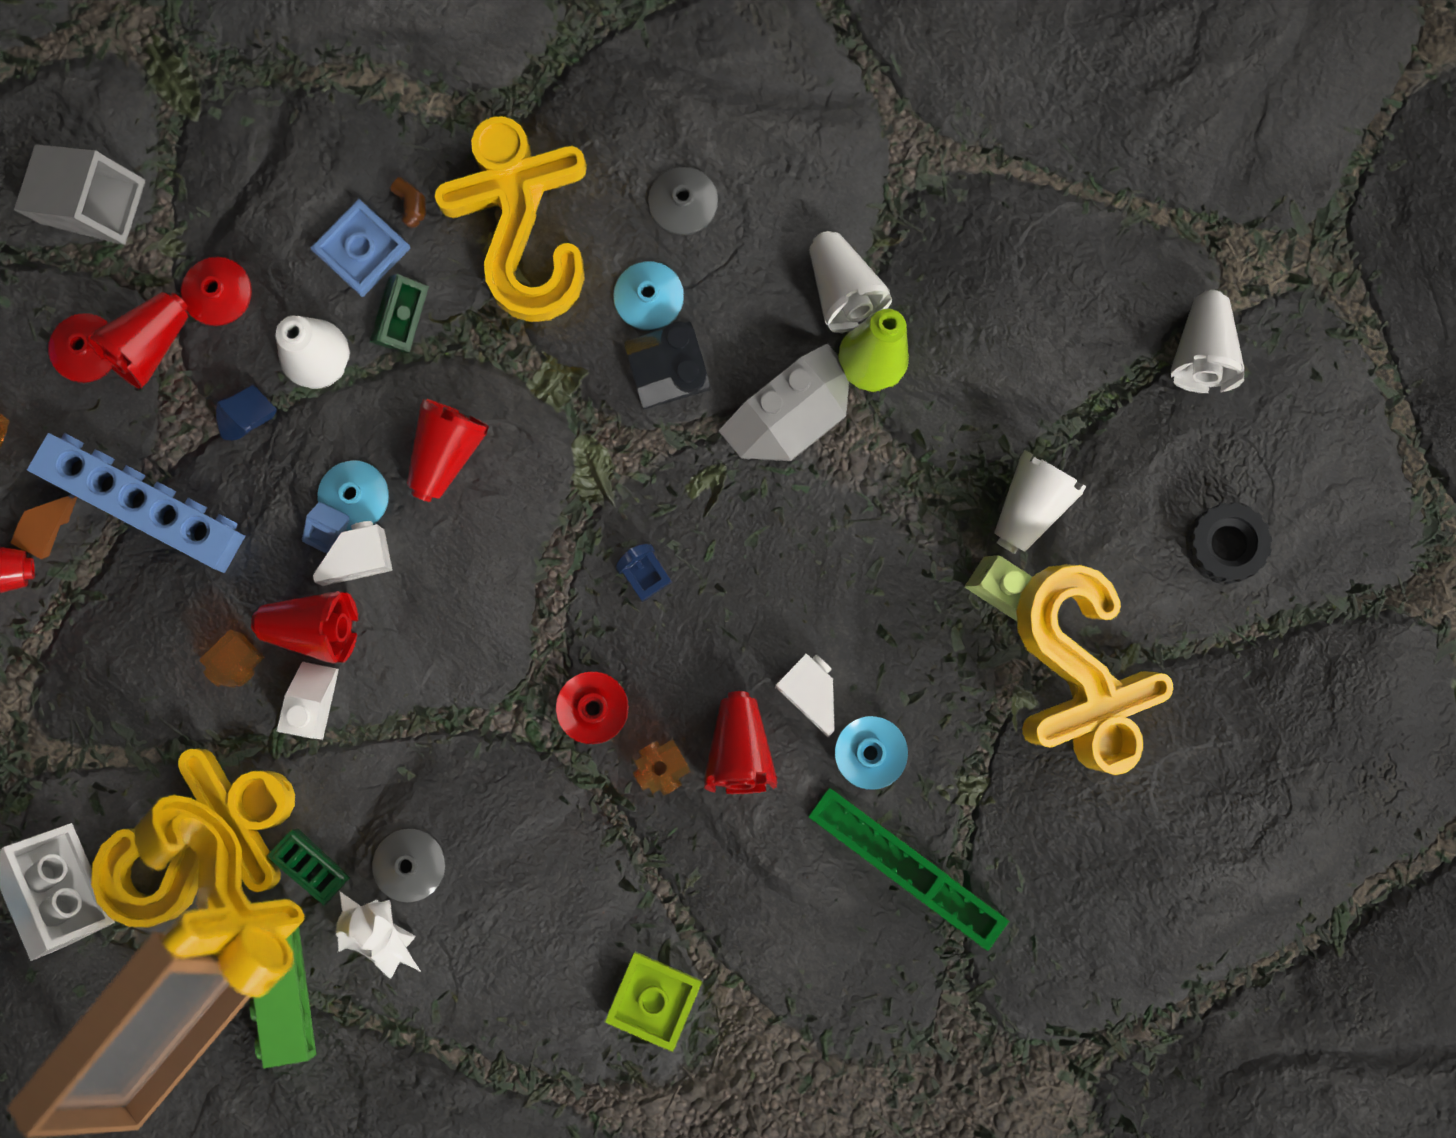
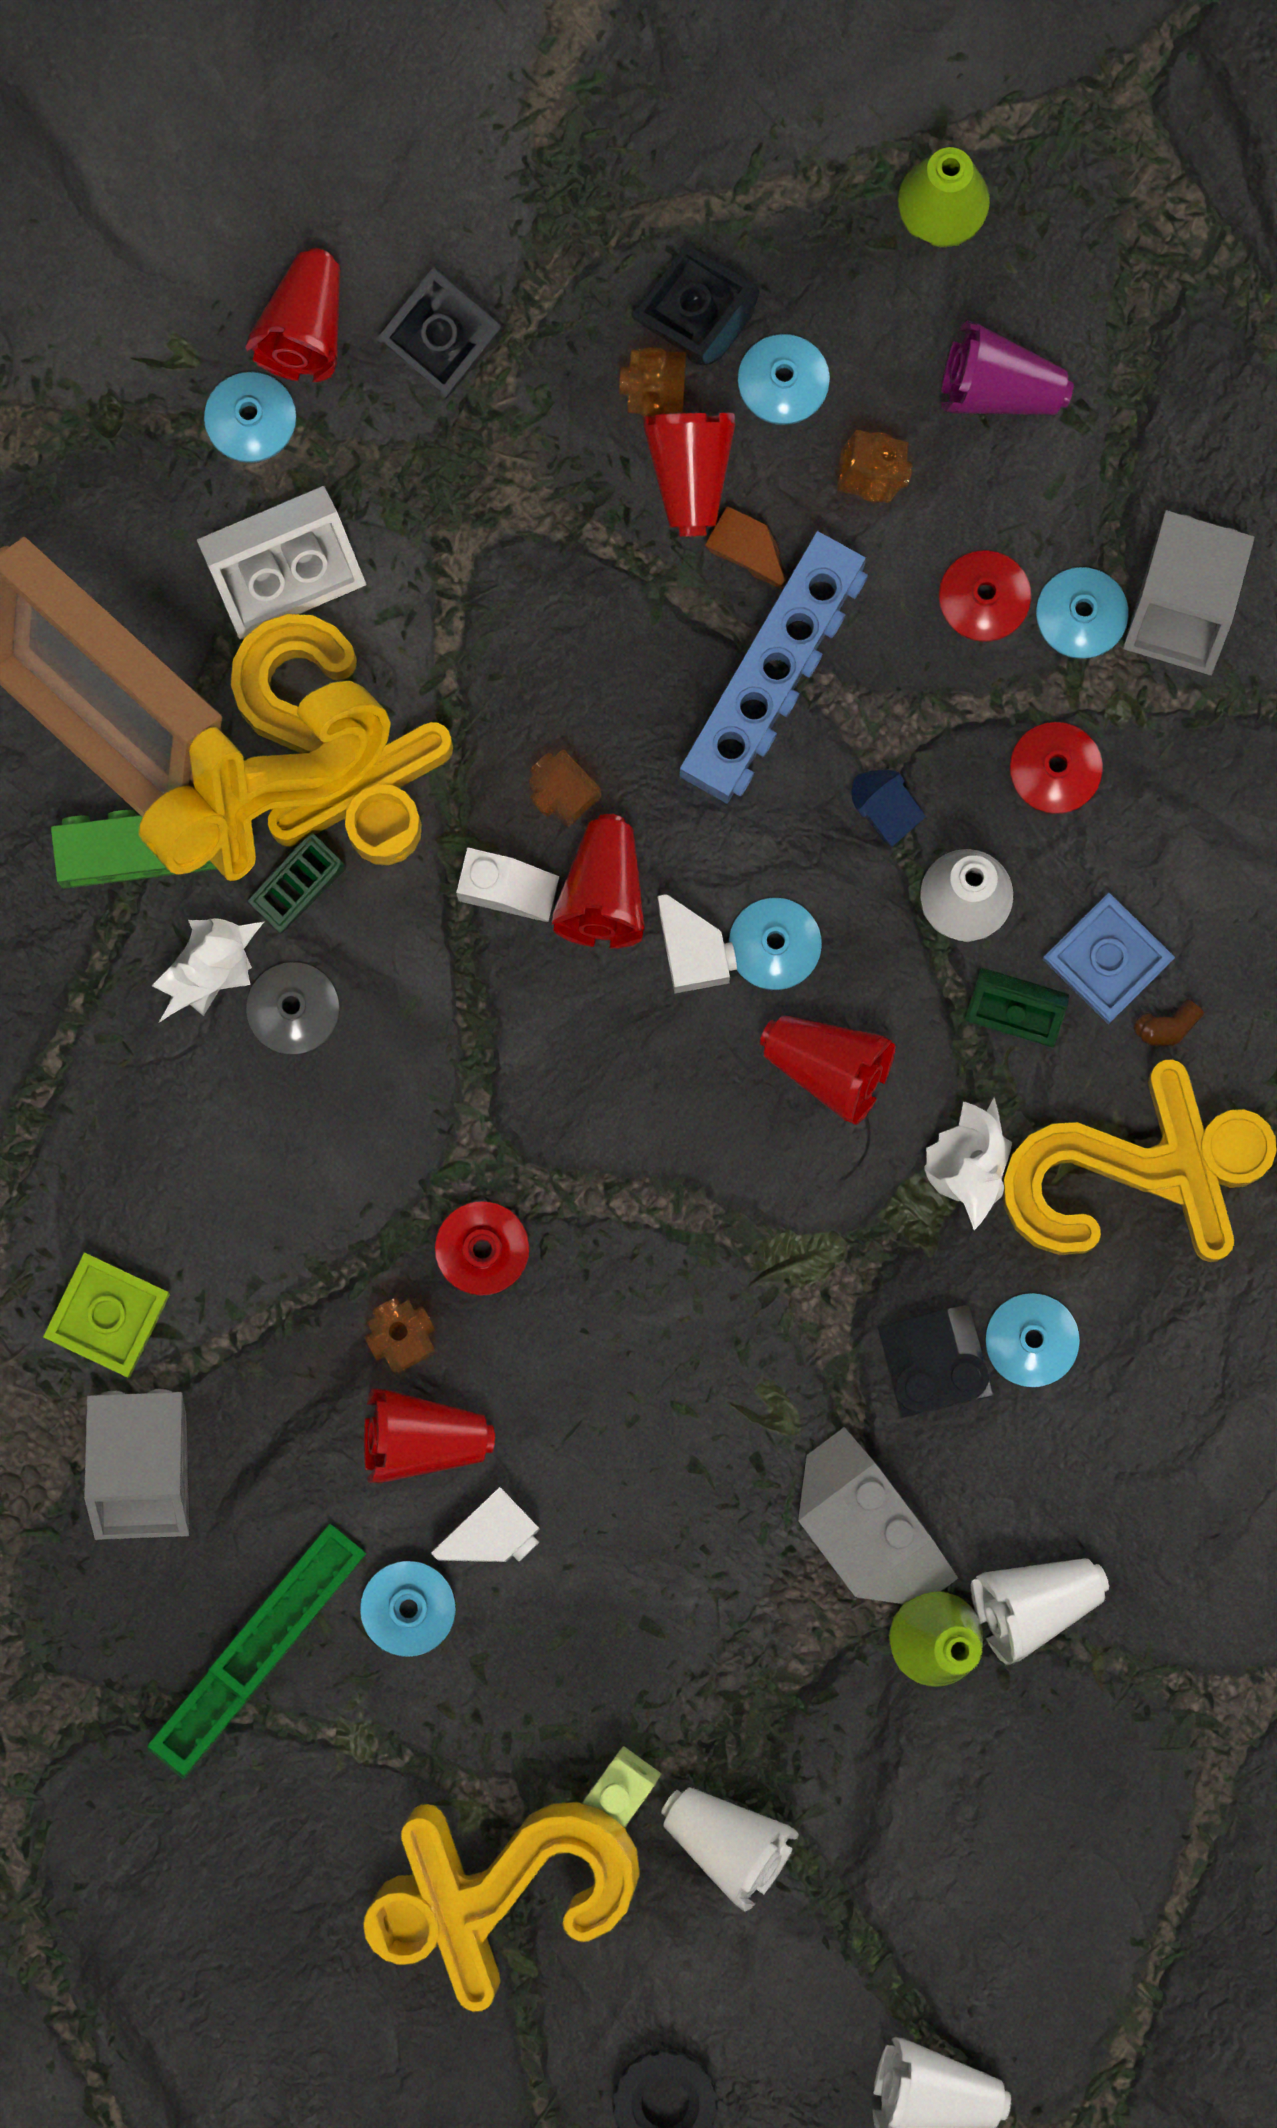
camera: 90 degrees right, 0 degrees up
red cone [87,292,188,389] -> none
medium blue slope [302,503,350,553] -> none
dark blue tile [615,544,672,602] -> none
dark grey dish [648,167,718,235] -> none
none -> light grey slope [84,1389,189,1540]
none -> white hair [924,1098,1012,1230]
none -> medium azure dish [1036,567,1128,659]

